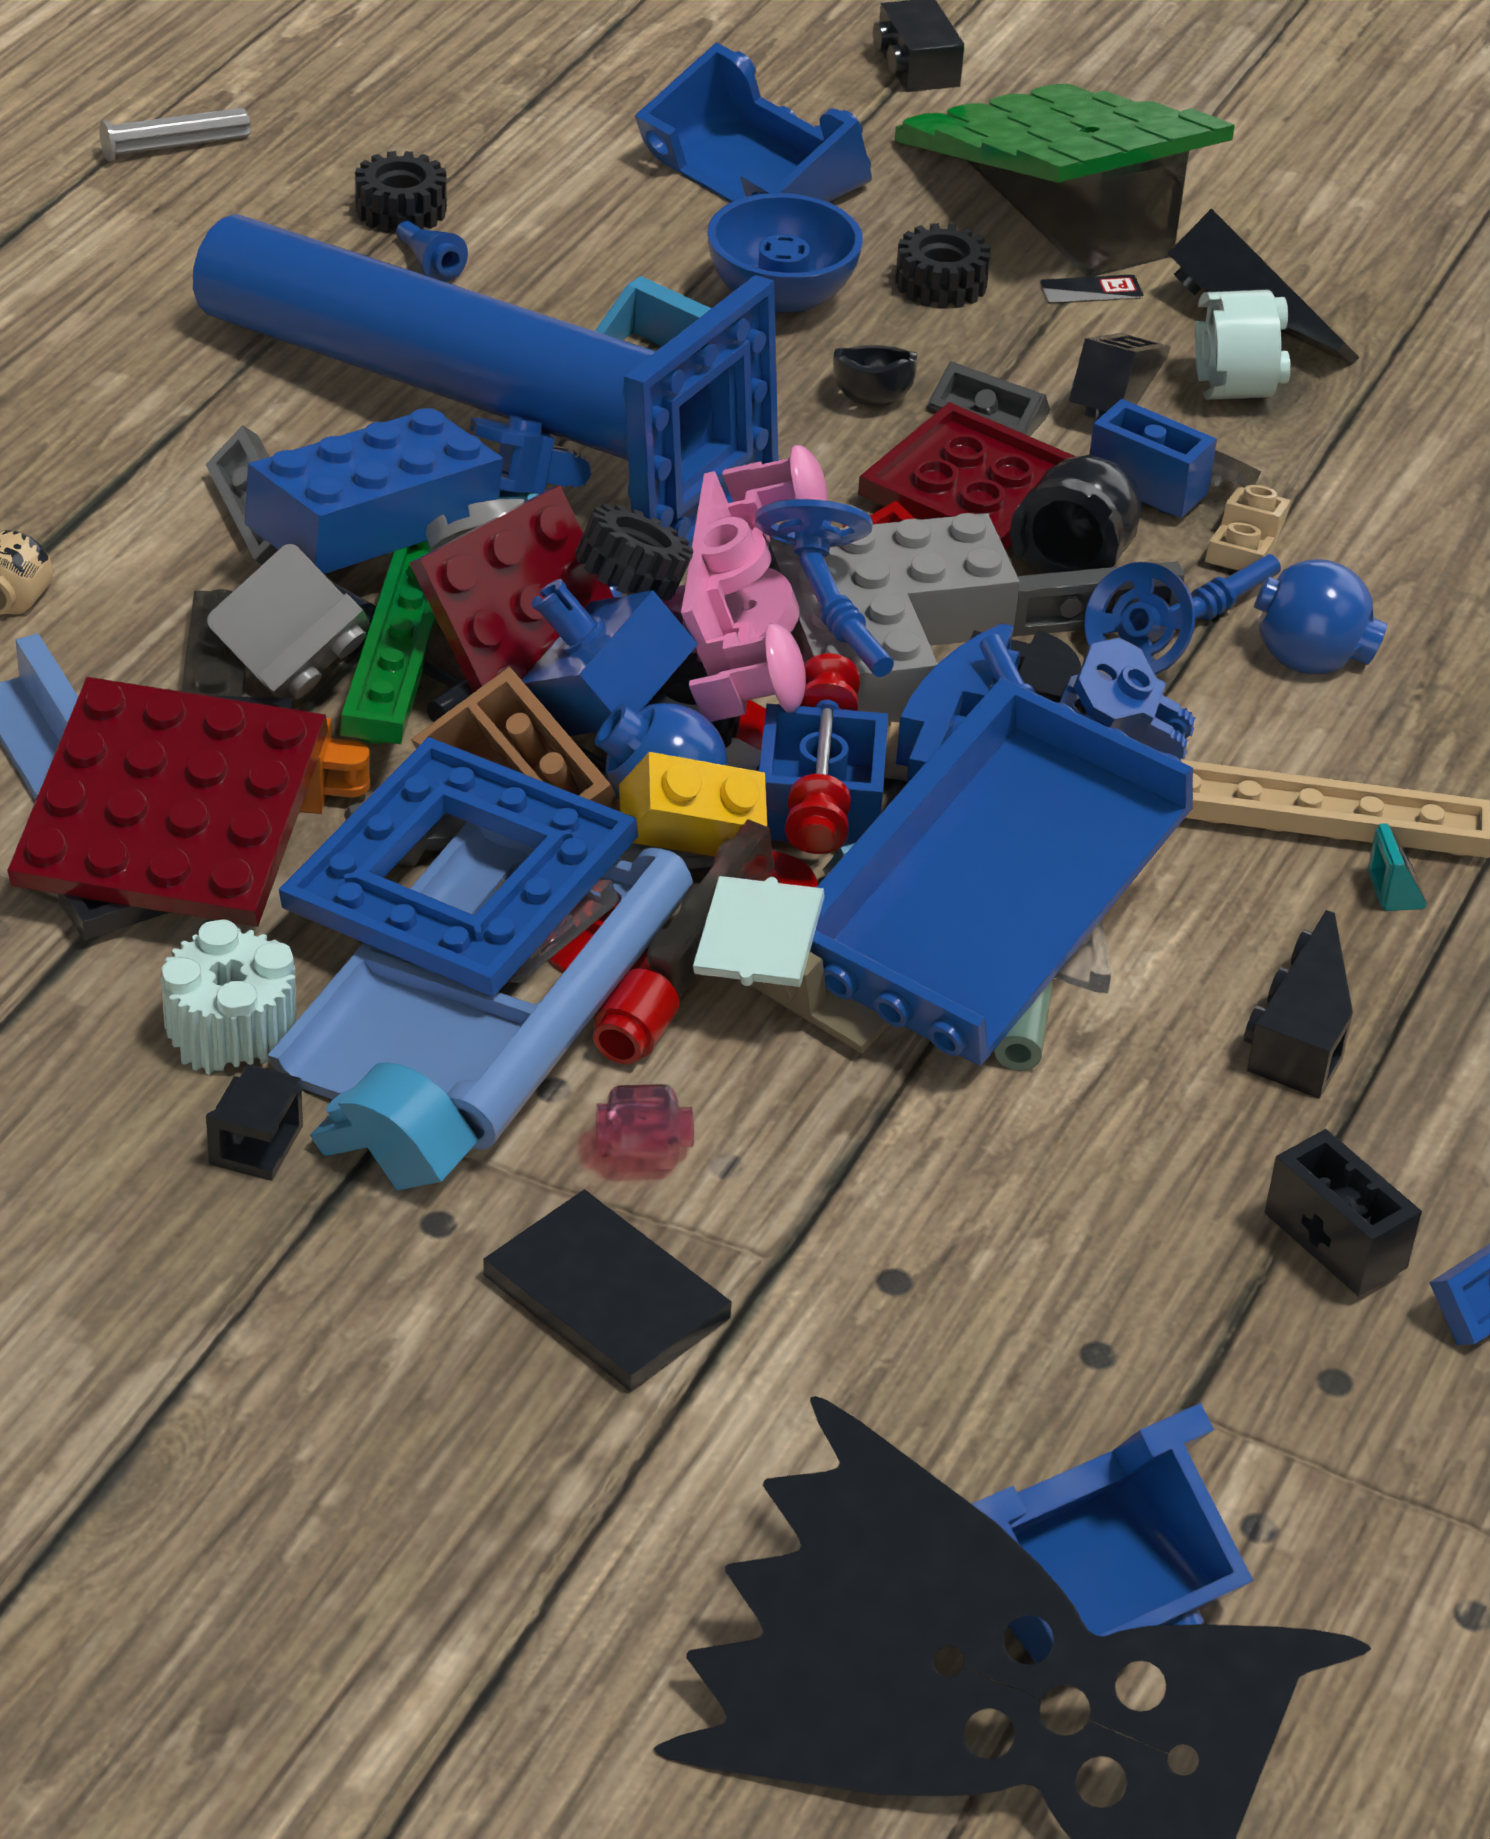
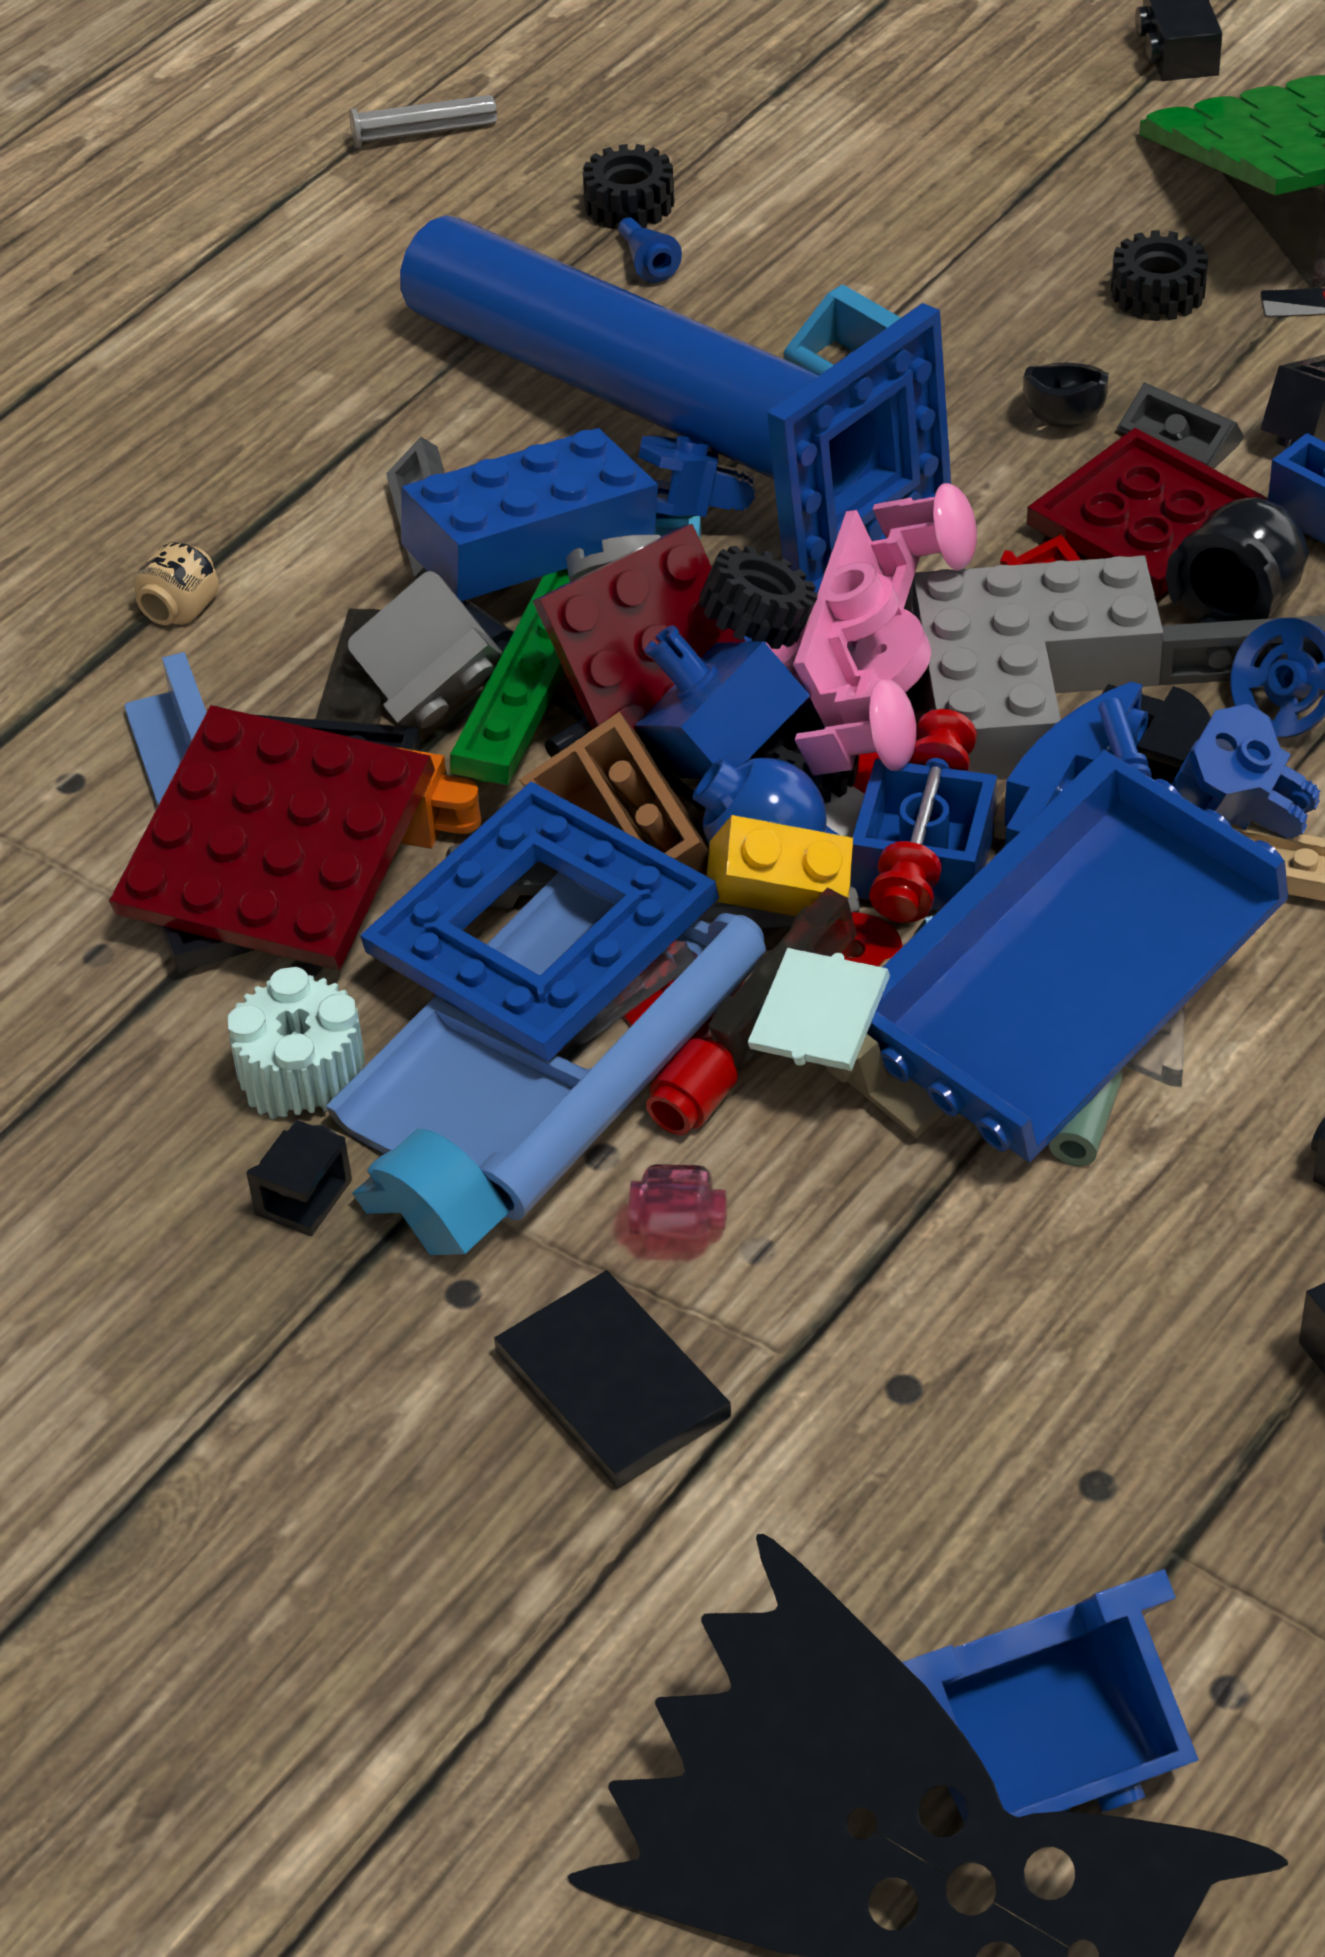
camera: 15 degrees right, 5 degrees up
blue windscreen [635,42,872,202] -> none
blue piece [708,193,863,313] -> none
blue dish [755,499,894,677] -> none

